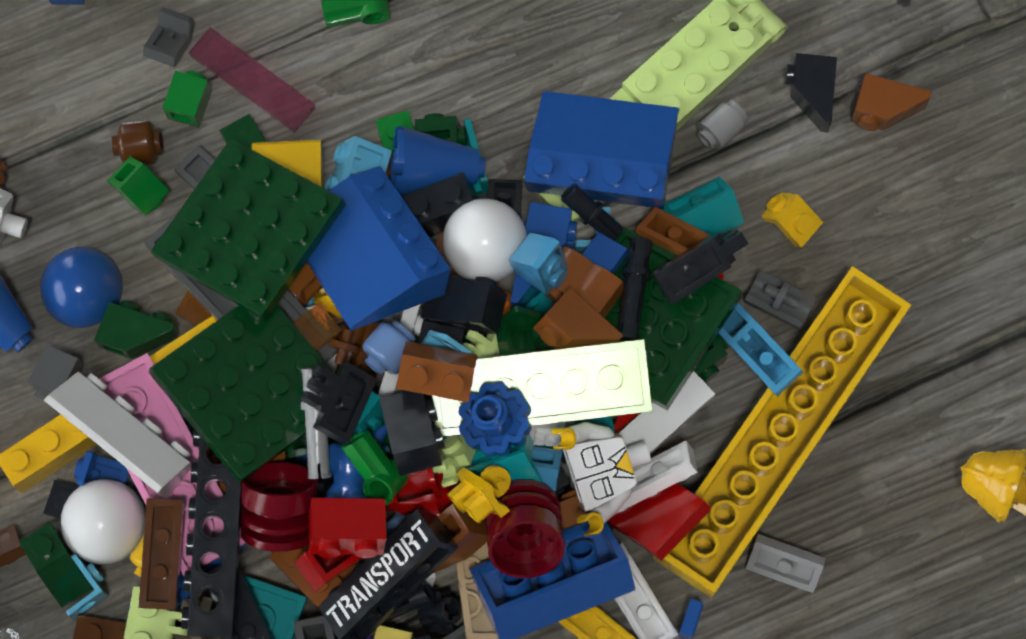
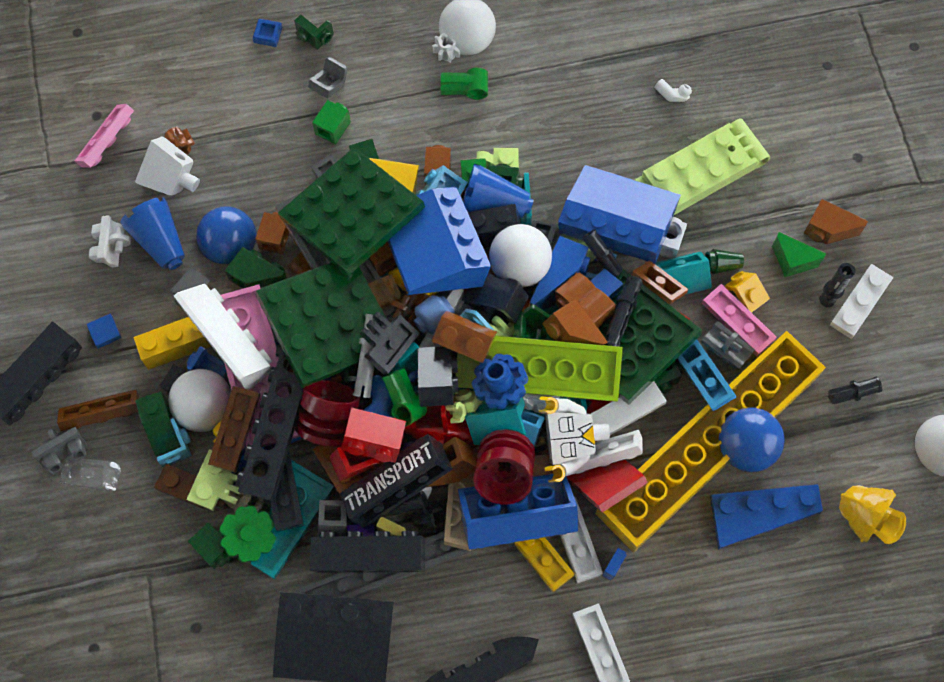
camera: 10 degrees right, 5 degrees down
green brick [107,156,169,216] -> none
reddish brown head [112,121,164,165] -> none
clear pink tile [189,27,316,133] -> none
yellow hips [447,465,511,523] -> none
dark azure slope [509,233,568,295] -> none
black hinge [651,230,749,305] -> none
light grey brick [697,100,748,150] -> none
light grey plate [746,534,826,593] -> none
black slope [785,53,837,133] -> none
none -> dark orange brick [255,212,290,255]
none -> dark orange brick [424,145,451,184]
none -> yellowish green plate [476,148,519,168]
none -> white brick [659,217,687,259]
none -> bright pink plate [702,284,777,357]
none -> dark green cone [705,249,744,274]
none -> blue wing [710,484,823,550]
none -> blue piece [719,407,785,472]
none -> green slope [772,232,826,277]
none -> black pin [819,263,856,307]
none -> black axle [828,376,882,405]
none -> white plate [830,264,893,339]

